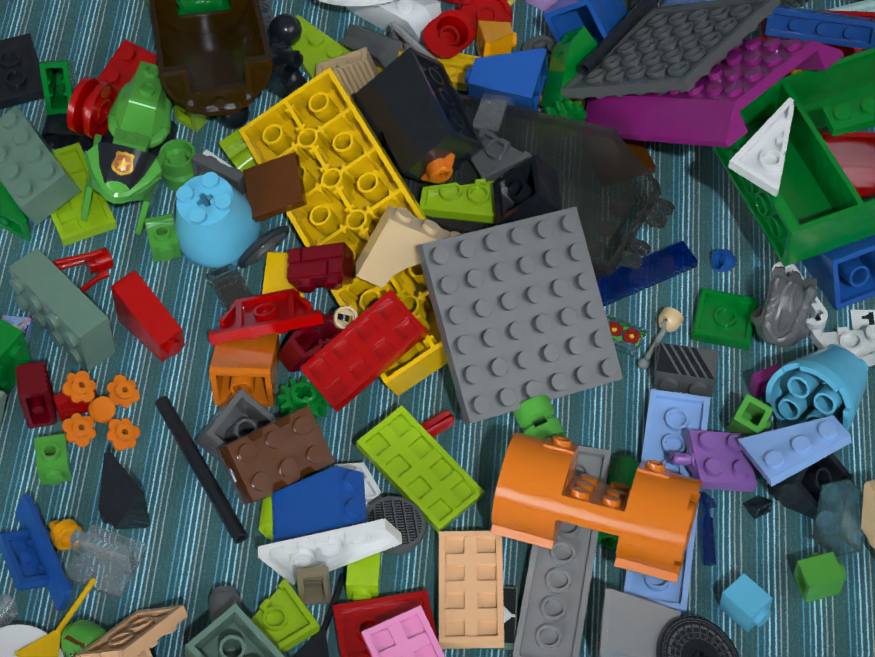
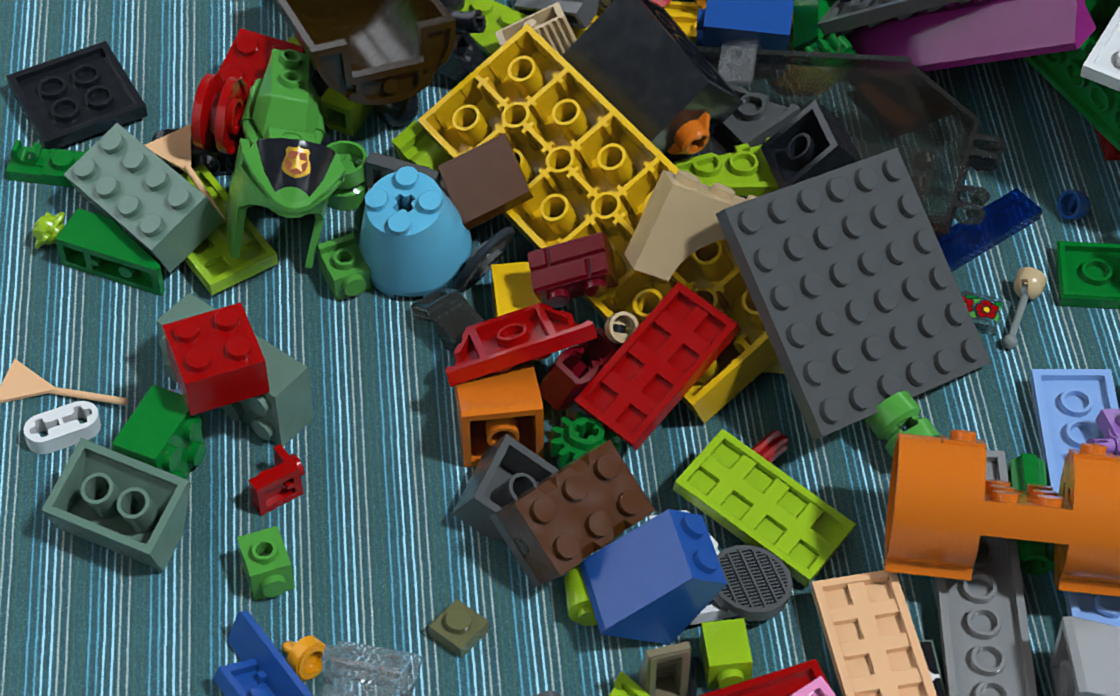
camera: 10 degrees left, 5 degrees down
dark red brick [15,362,58,429] -> none
green slope [39,60,77,115] -> none
red plant [53,247,114,293] -> none
orange plant [61,370,140,451] -> none
black slope [98,450,151,529] -> none
red slope [111,270,185,362] -> none
black piece [155,396,248,544] -> none
white wing [258,518,402,585] -> none
dark grey brick [653,342,719,397] -> none
none -> light nougat piece [145,124,226,223]
none -> red brick [162,302,270,416]
none -> olive plate [428,599,489,658]

